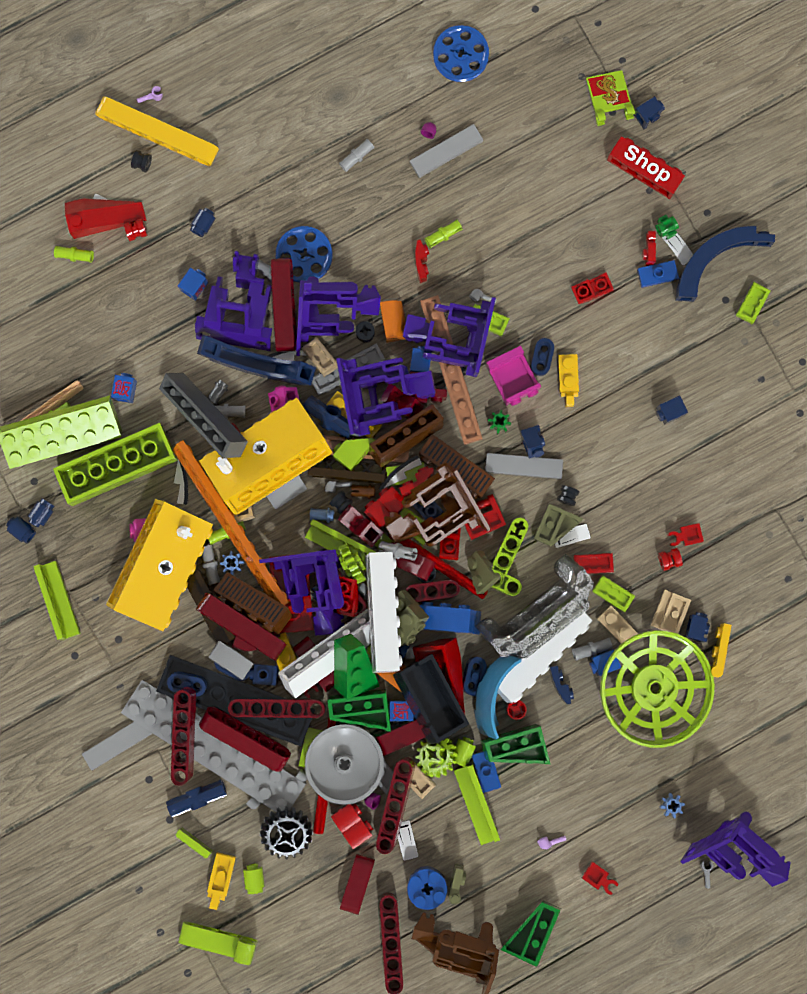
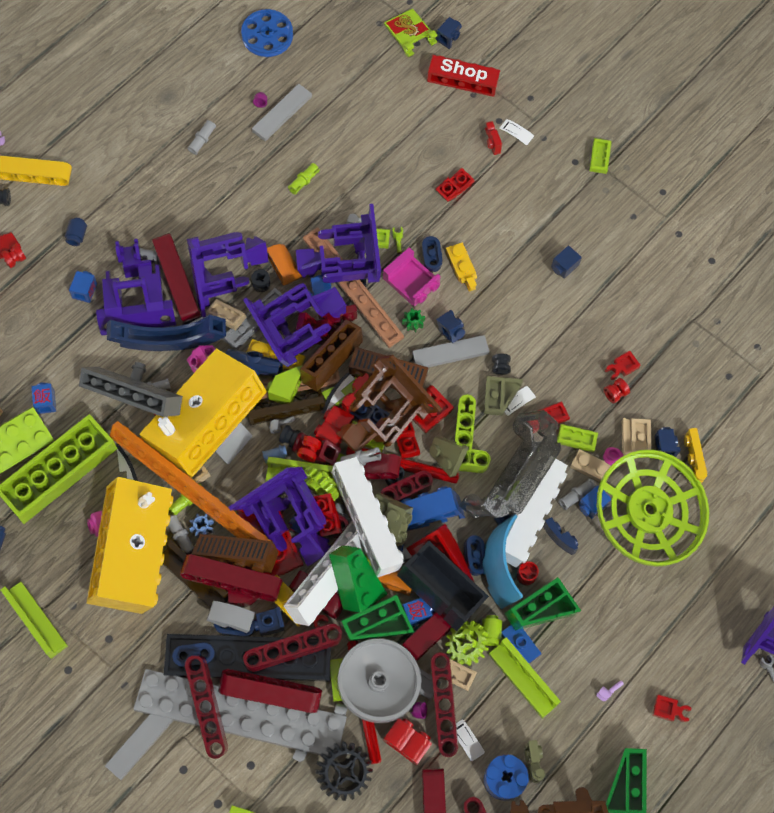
camera: 25 degrees left, 15 degrees down
dark blue piece [166,779,227,817] -> none
blue wedge [276,226,332,283] -> none
reddish brown pin [351,484,375,499] -> none
red slope [415,239,429,283] -> none
blue plate [637,260,679,288] -> none
green gear [655,215,679,239] -> none
medium blue gear [659,793,685,818] -> none
dark blue arch [675,226,775,302] -> none
none -> red wheel [297,436,322,462]
none -> lime hand [392,227,403,253]
none -> dark pink tile [603,447,624,465]

